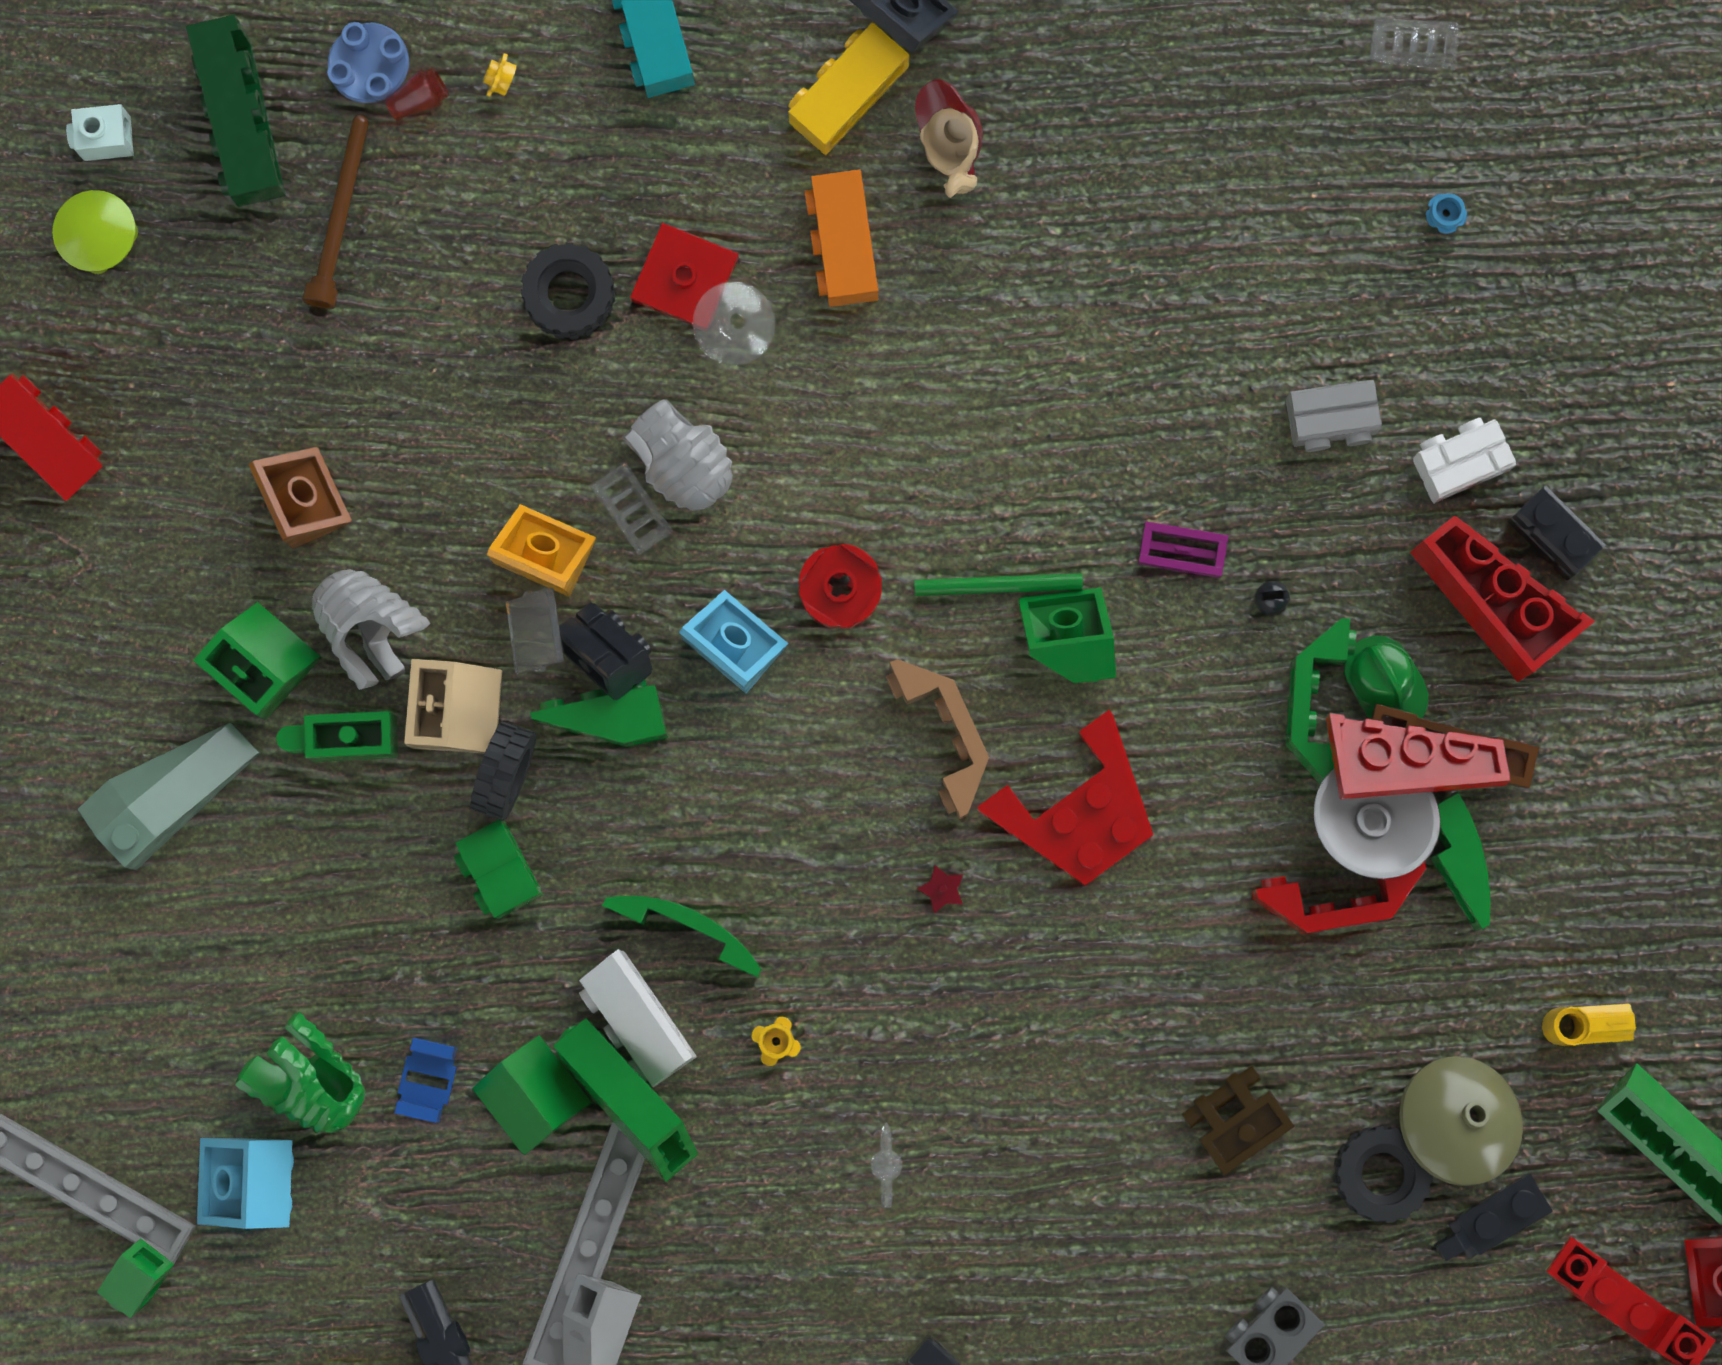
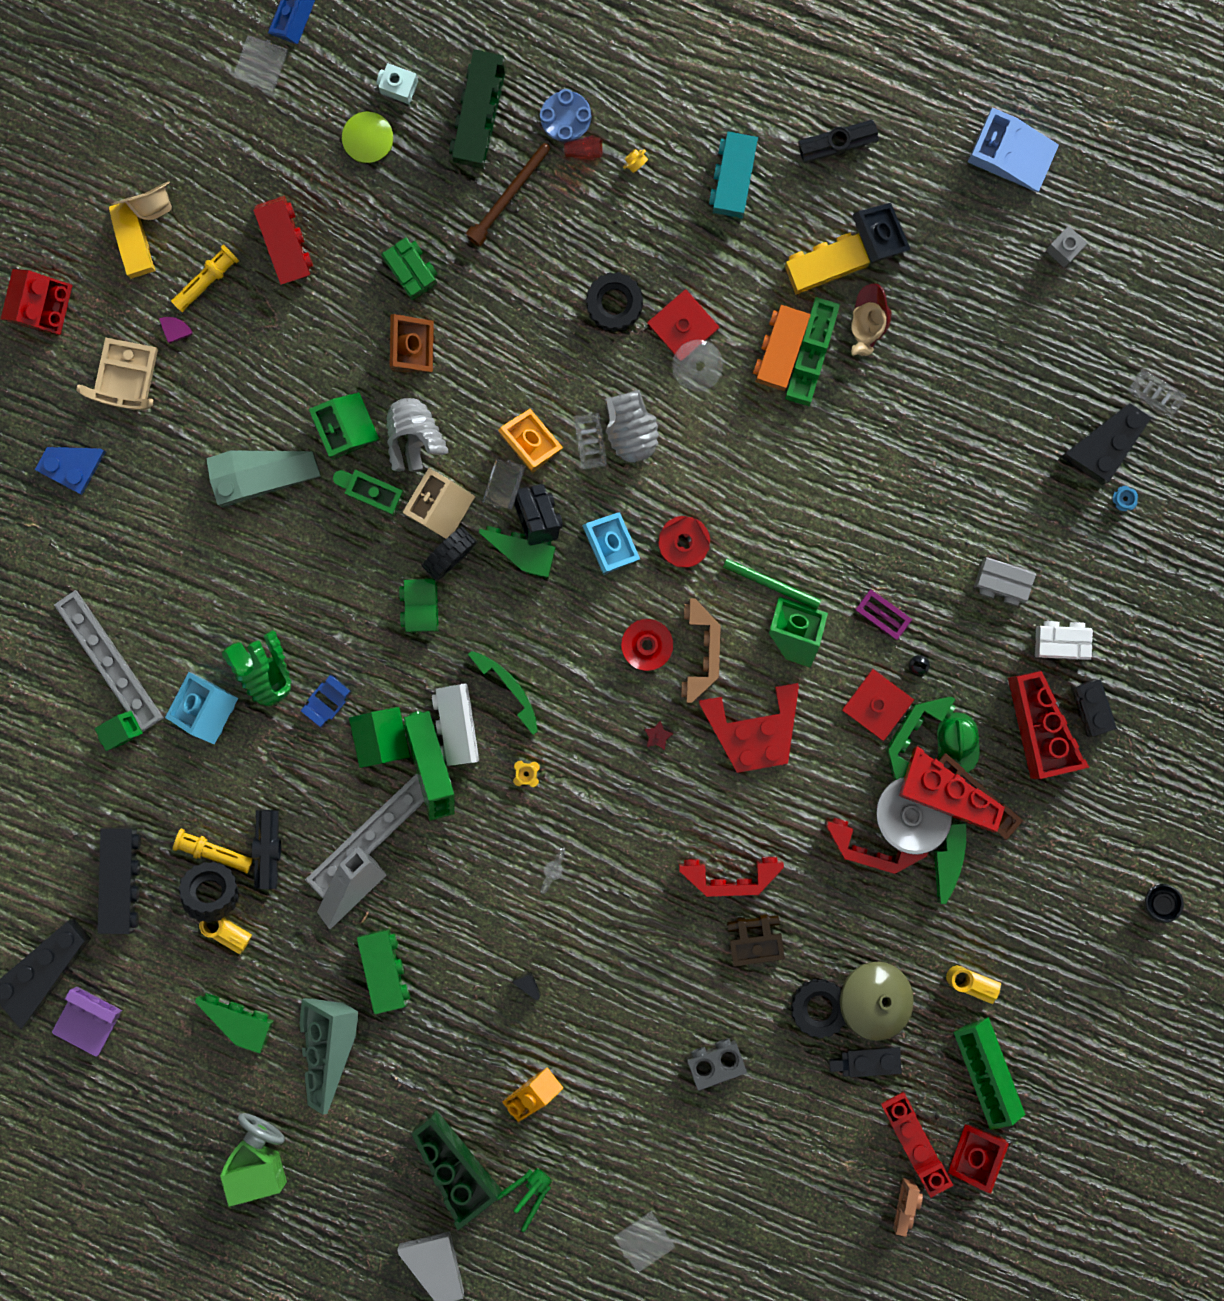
camera: 20 degrees right, 5 degrees up
none -> green brick [381,237,438,300]
none -> red dish [621,619,673,671]
none -> red slope [678,857,784,897]
none -> green slope [785,297,840,407]
none -> red plate [842,669,914,741]
none -> black wedge [1060,403,1152,485]

